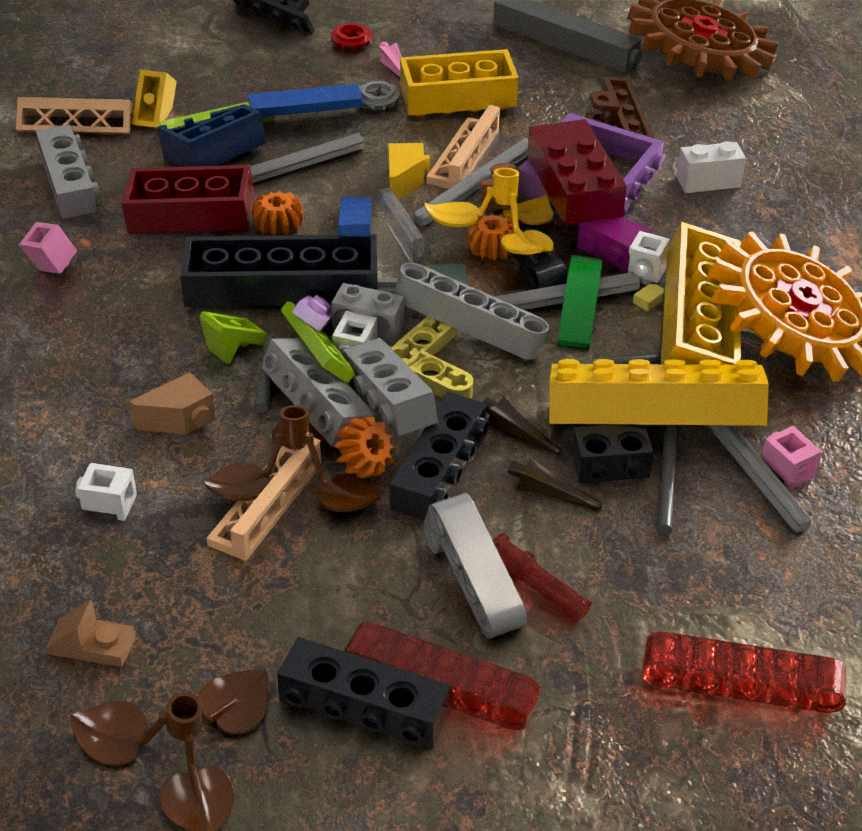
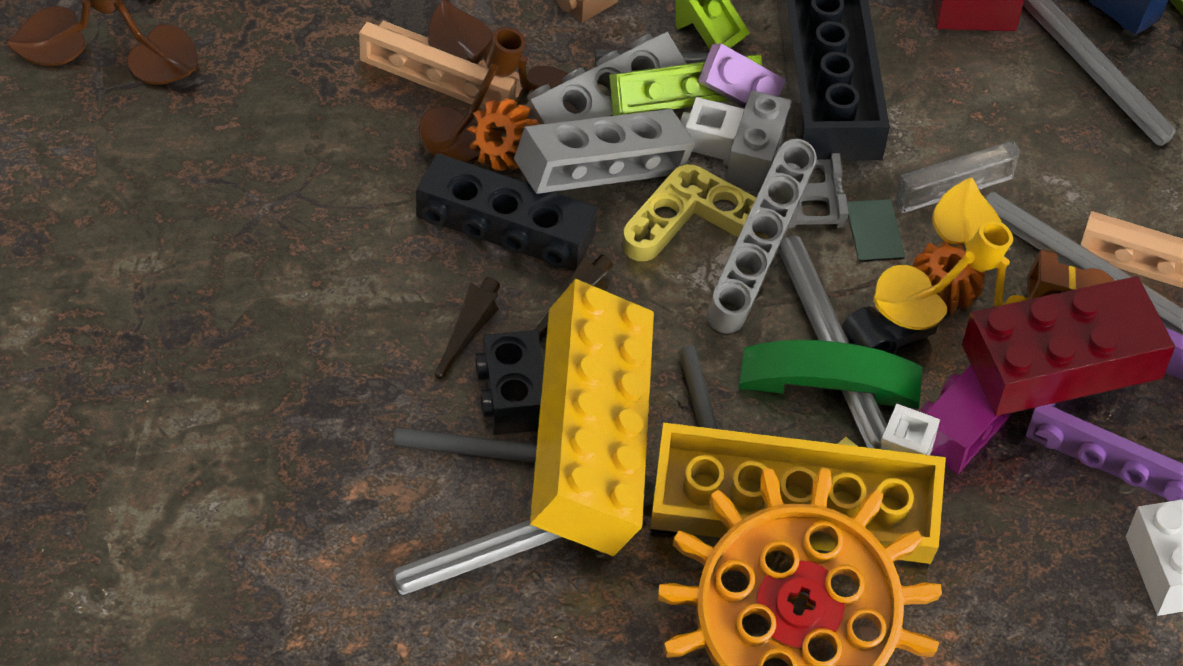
camera: 85 degrees right, 10 degrees up
orange gear [252,190,304,236] -> none
black brick [277,637,451,749] -> none
blue tile [338,197,372,237] -> none
clear red beam [343,622,542,730] -> none
yellow slope [388,143,430,202] -> none
light grey beam [423,493,527,639] -> none
clear red pin [492,533,592,622] -> none
clear red beam [642,632,846,713] -> none
bright pink brick [761,426,822,490] -> none

